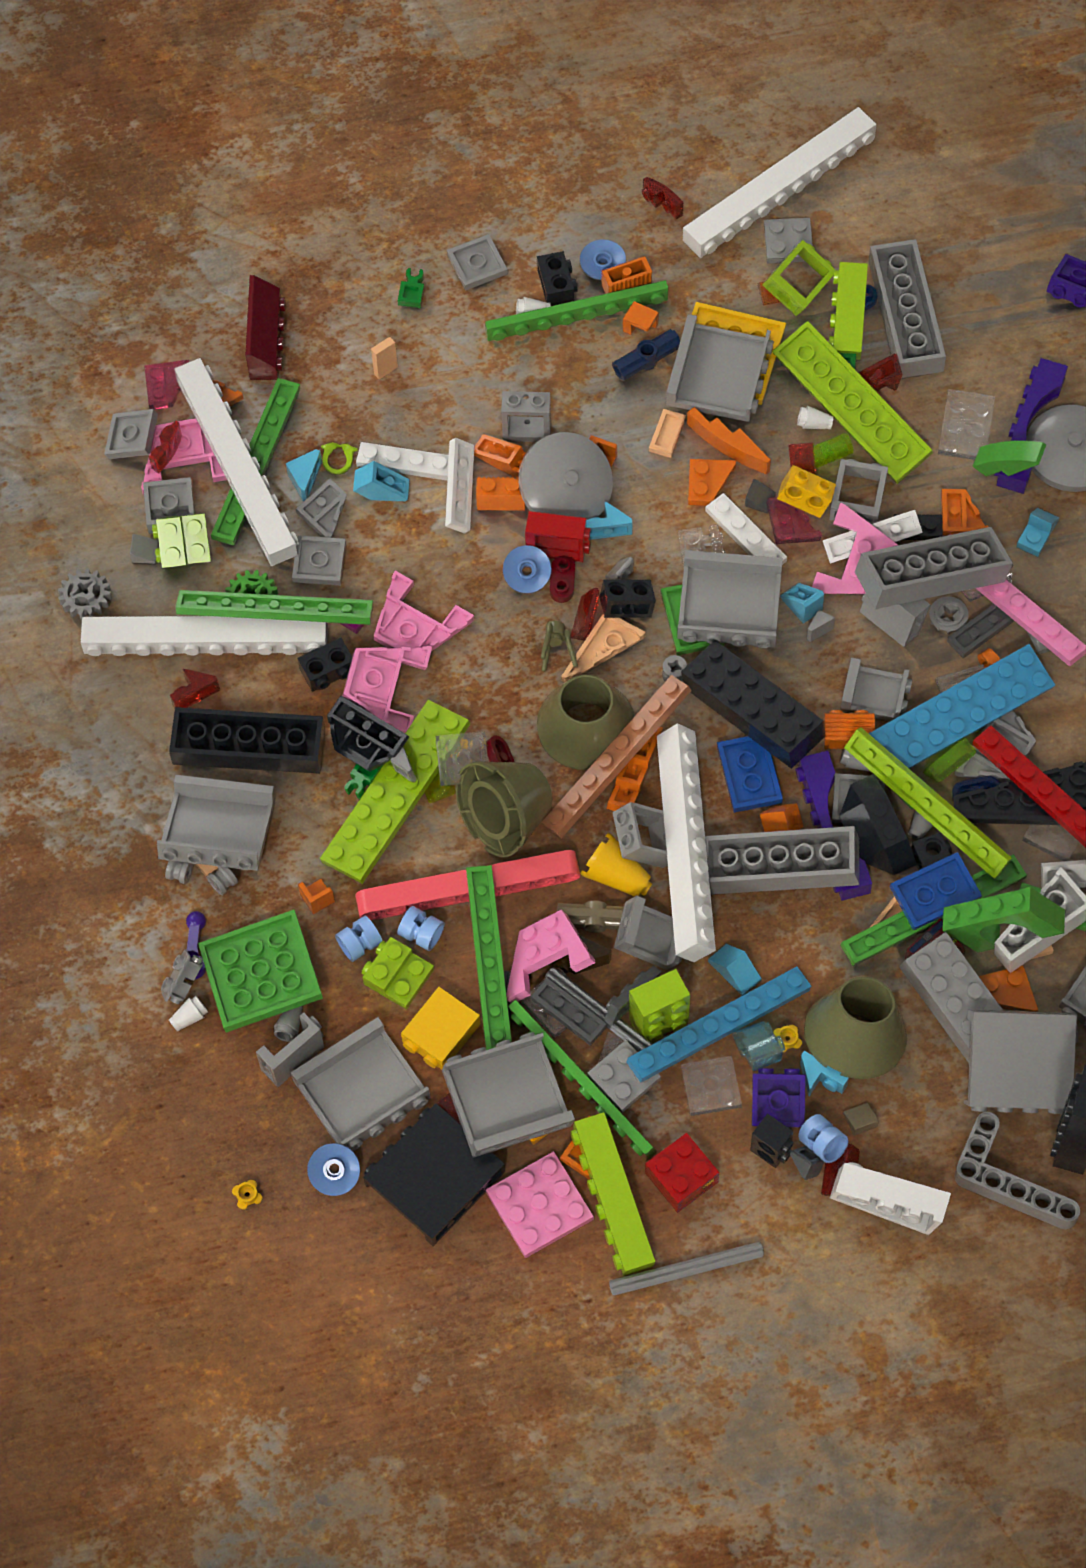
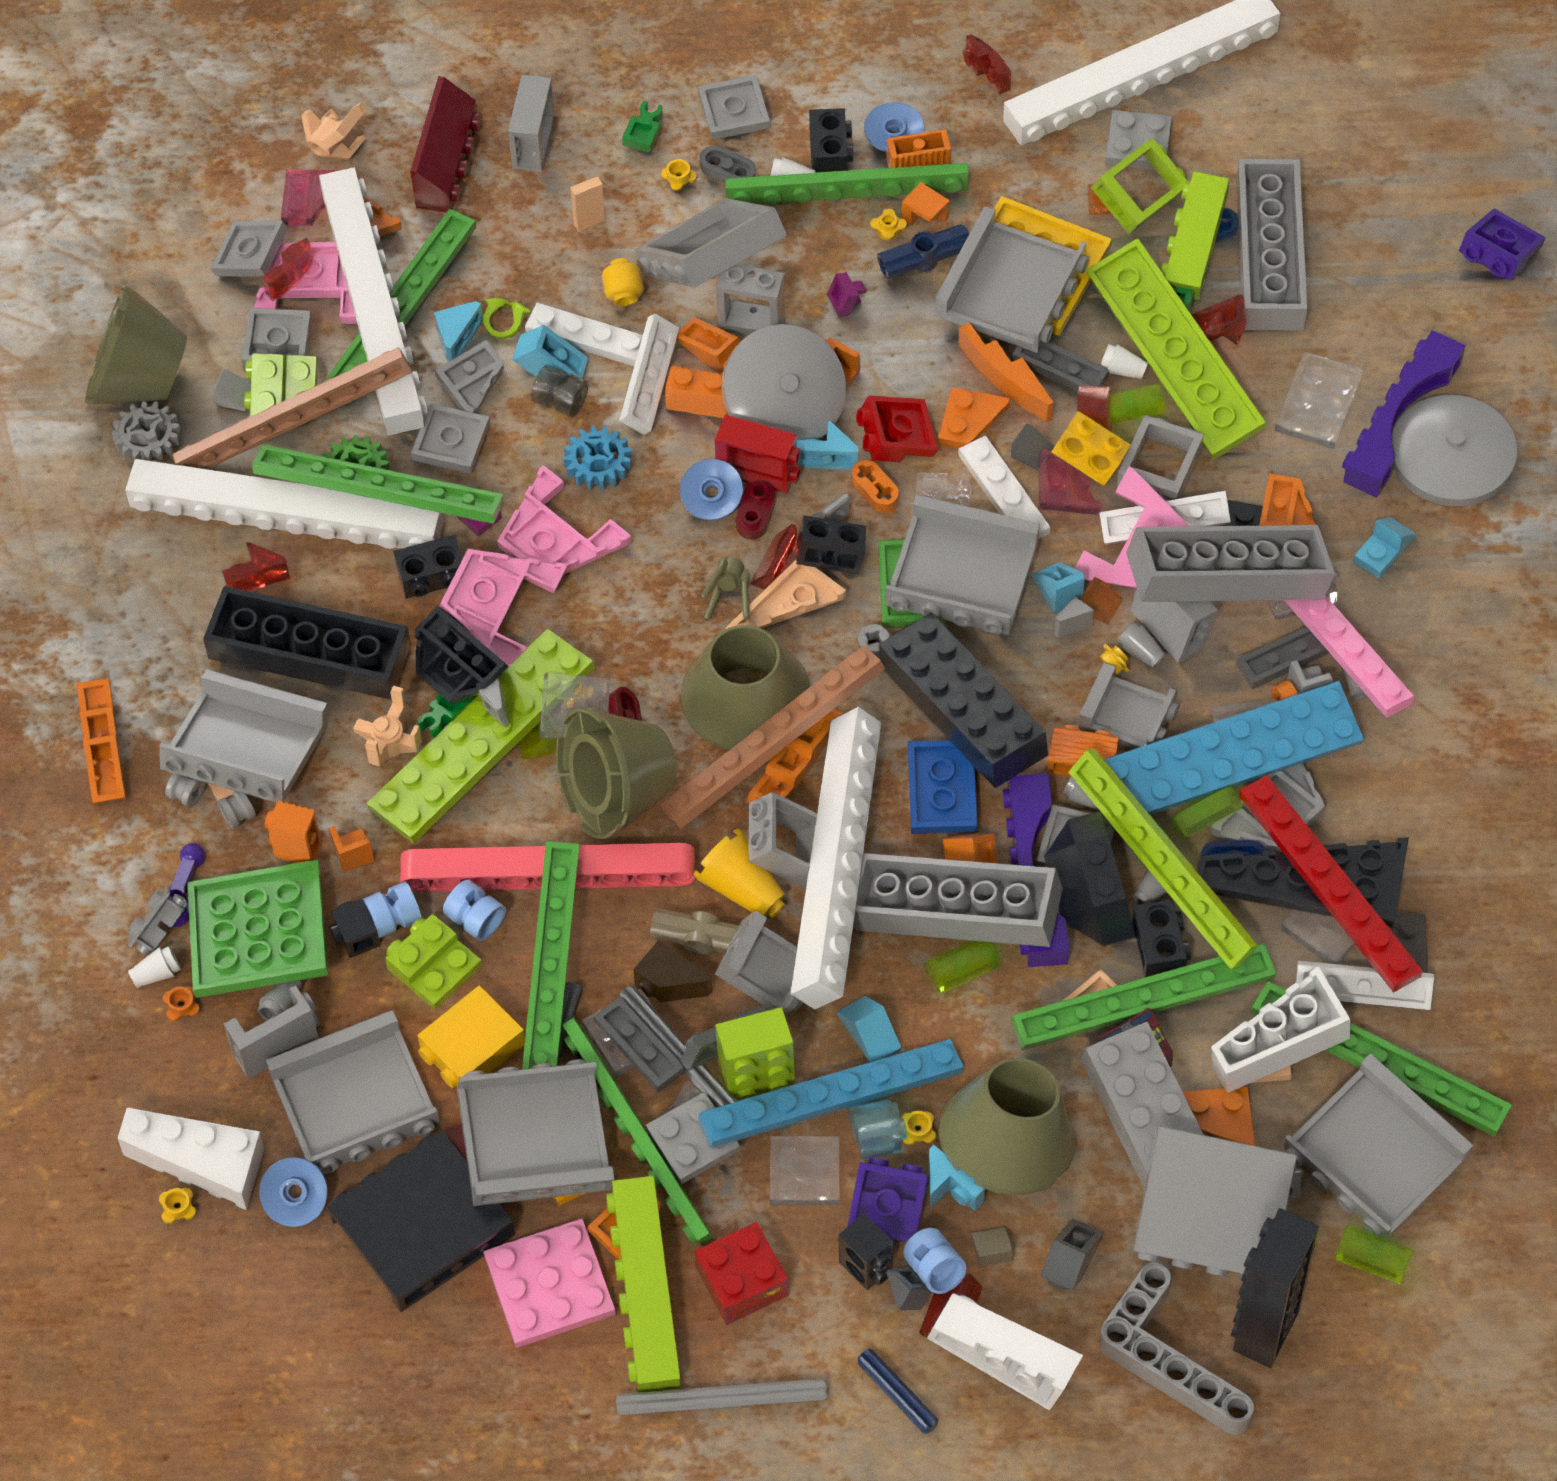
camera: 10 degrees right, 5 degrees down
bright pink wing [506,909,595,1004] -> none
light nougat tile [649,409,686,458] -> none
blue plate [889,852,982,931] -> none
light grey gear [929,596,968,633] -> none
bright green arch [943,887,1065,953] -> none
bright green slope [972,441,1046,477] -> none
none -> orange slope [76,678,126,804]
none -> olive cone [84,284,187,405]
none -> white wedge [117,1108,264,1210]
none -> orange plate [163,986,200,1021]
none -> nougat plate [172,347,413,469]
none -> orange brick [265,800,322,863]
none -> light nougat piece [301,102,367,160]
none -> black brick [329,899,380,959]
none -> light nougat piece [353,686,422,767]
none -> light grey window [508,75,555,172]
none -> clear smoke wheel [531,364,589,418]
none -> dark azure gear [563,426,632,490]
none -> yellow head [602,258,644,306]
none -> light grey window [635,198,787,288]
none -> yellow plate [661,159,697,191]
none -> dark grey plate [700,145,756,183]
none -> magenta tile [827,272,867,317]
none -> orange beam [852,460,899,513]
none -> red plate [856,395,938,463]
none -> dark blue axle [857,1348,938,1434]
none -> yellow plate [870,209,907,240]
none -> clear neon green brick [924,940,999,994]
none -> dark grey plate [1012,342,1109,399]
none -> dark grey slope [1041,1219,1104,1290]
none -> clear orange slope [1080,577,1123,624]
none -> yellow plate [1099,644,1129,675]
none -> light grey cone [1117,622,1166,669]
none -> light grey panel [1287,660,1333,694]

